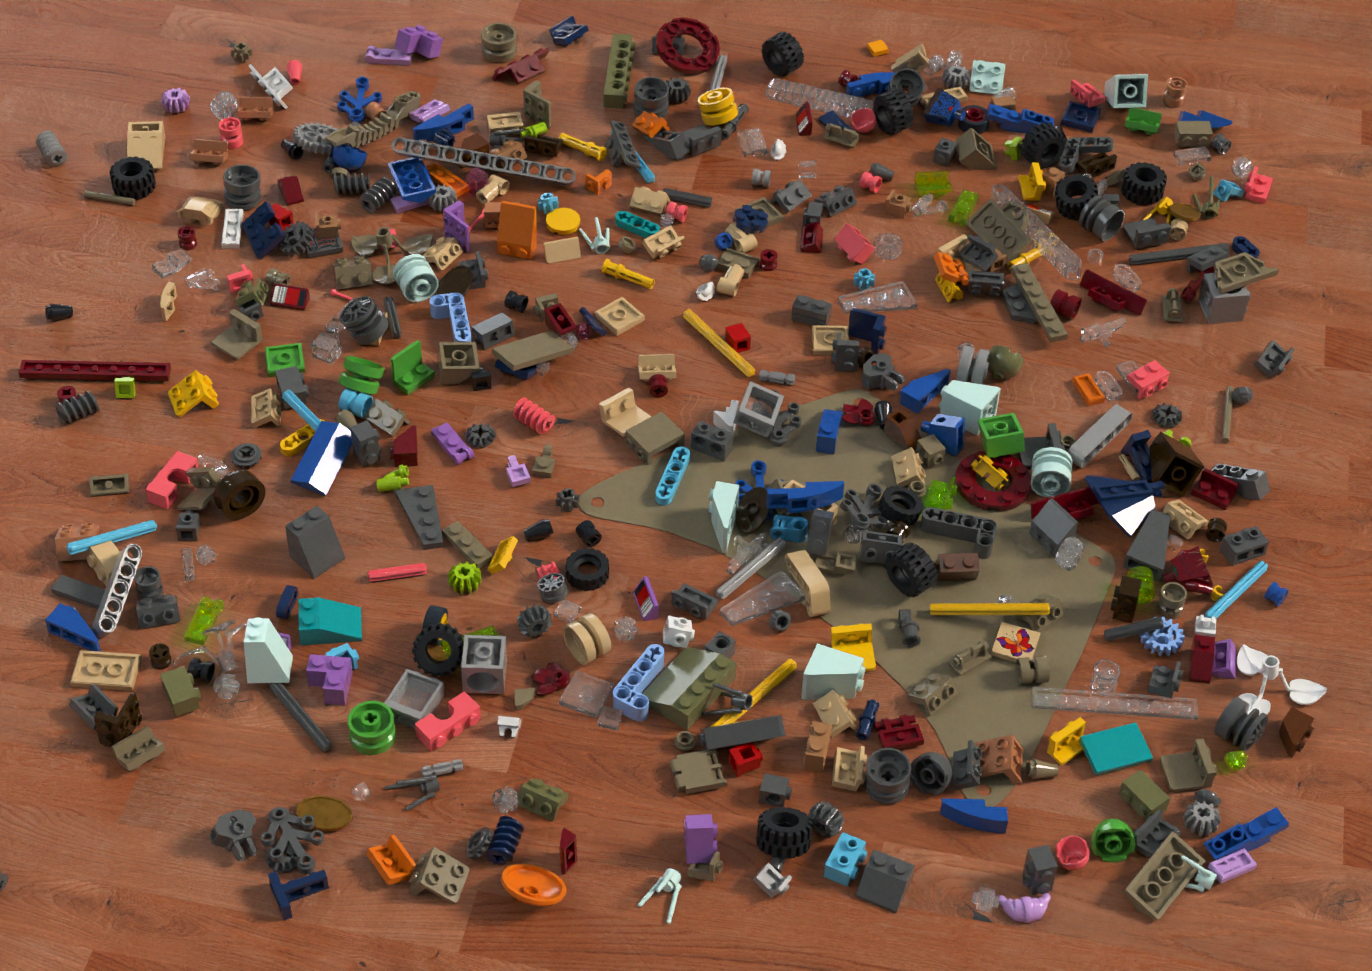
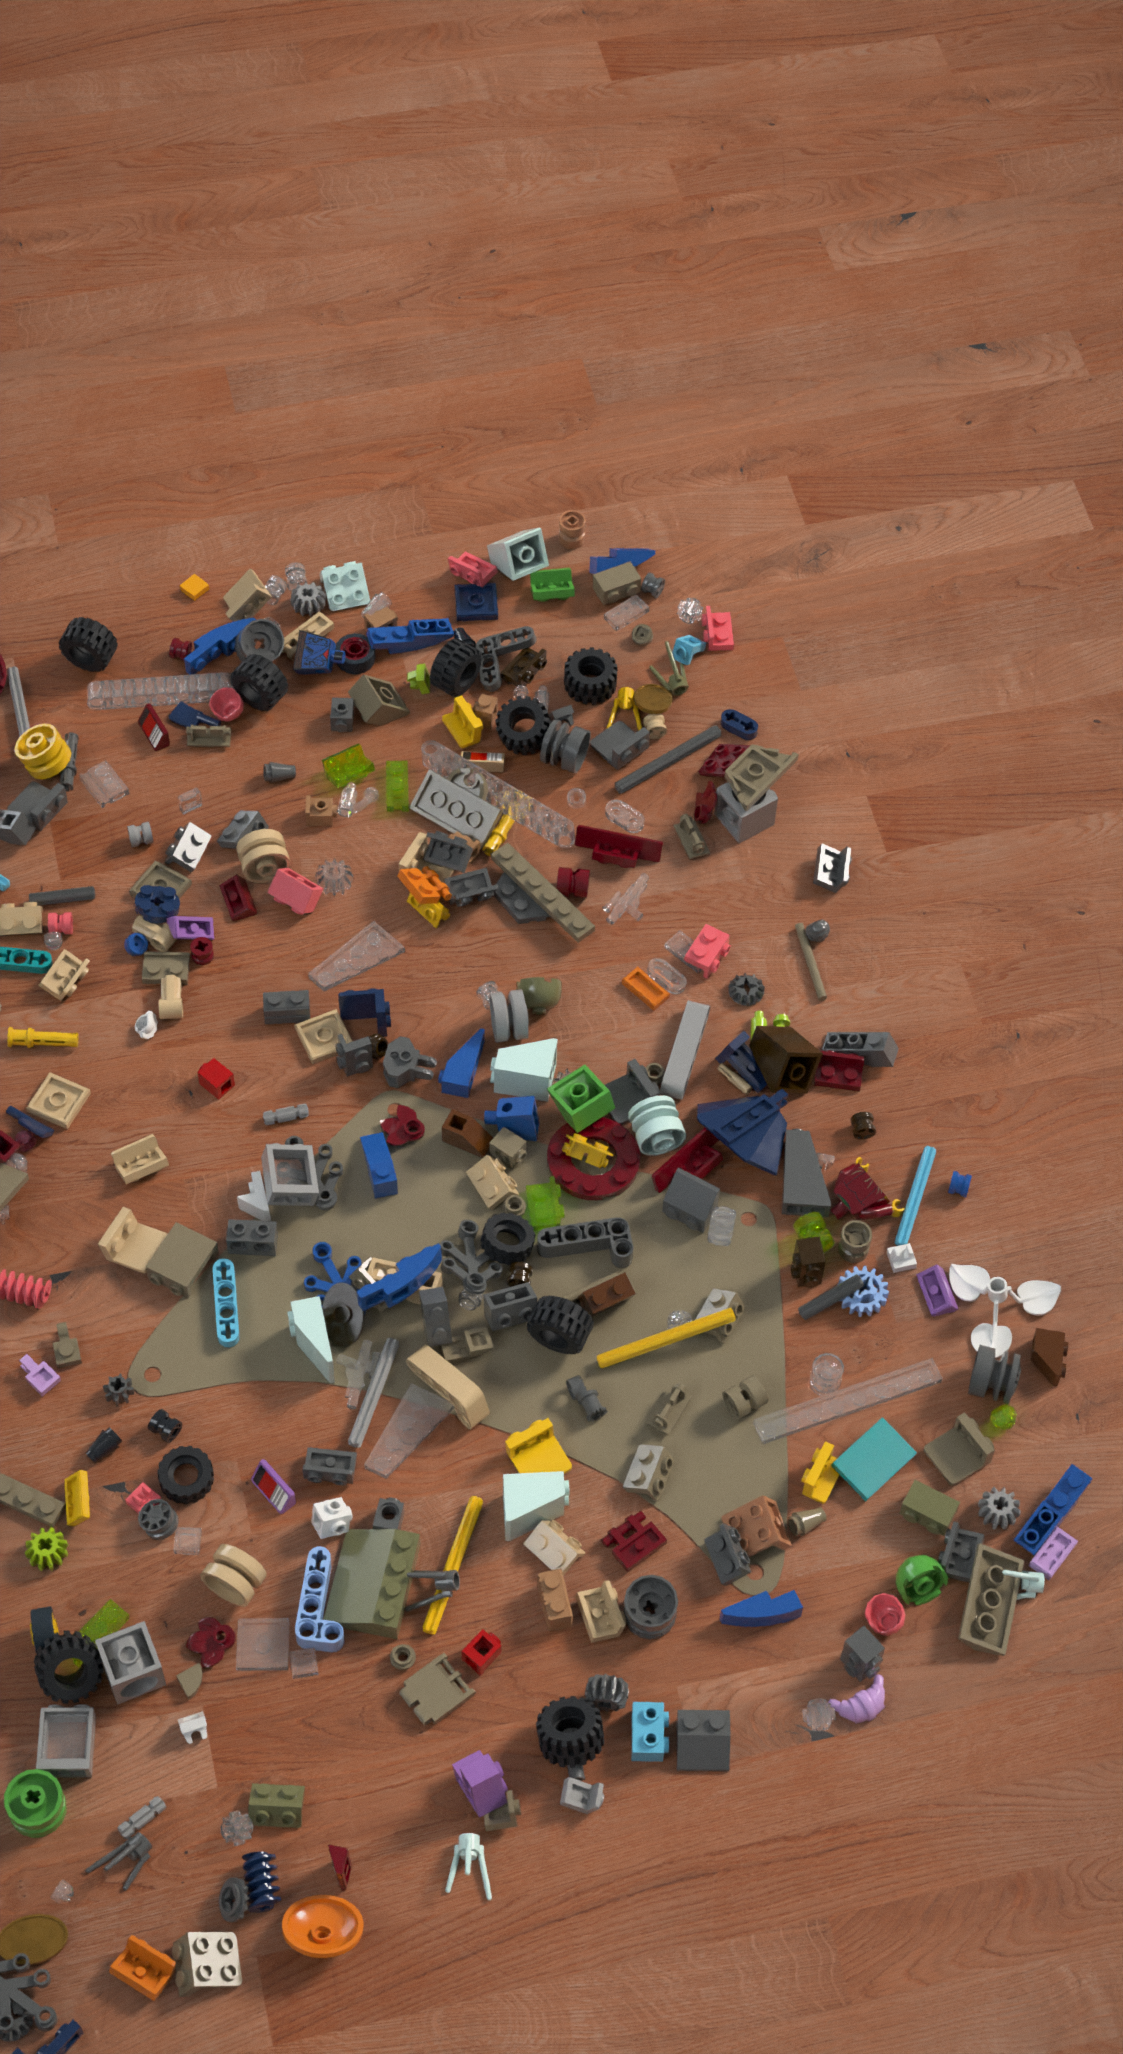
camera: 25 degrees left, 10 degrees up
coral arch [415,691,481,752] -> none
dark grey gear [517,604,552,638] -> none
clear gear [613,616,638,642] -> none
dark tan tile [618,236,636,254] -> none
dark red wheel [649,374,668,398] -> none
yellow axle [683,309,755,377] -> none
dark grey slope [698,715,785,750] -> none
dark grey piece [699,254,719,272] -> none
dark grey brick [759,773,792,807] -> none
dark grey piece [769,610,791,632] -> none
dark azure piece [770,515,808,543] -> none
white piece [771,139,786,160] -> none
dark grey brick [802,202,823,227] -> none
medium azure gear [854,269,875,291] -> none
dark blue pin [855,699,880,741] -> none
coral wheel [859,171,882,193] -> none
black cone [874,401,892,430] -> none
dark grey cylinder [910,752,953,795] -> none
tan tile [991,622,1041,663] -> none
dark tan tile [1103,169,1125,186] -> none
dark grey bracket [1147,661,1183,699] -> none
tan bracket [1162,499,1208,539] -> none
dark grey bracket [1188,245,1229,273] -> none
dark red slope [1189,634,1215,684] -> none
dark grey piece [1194,789,1221,809] -> none
dark grey brick [1220,526,1269,566] -> none
none -> medium lavender slope [167,916,214,940]
none -> tan wheel [236,829,291,883]

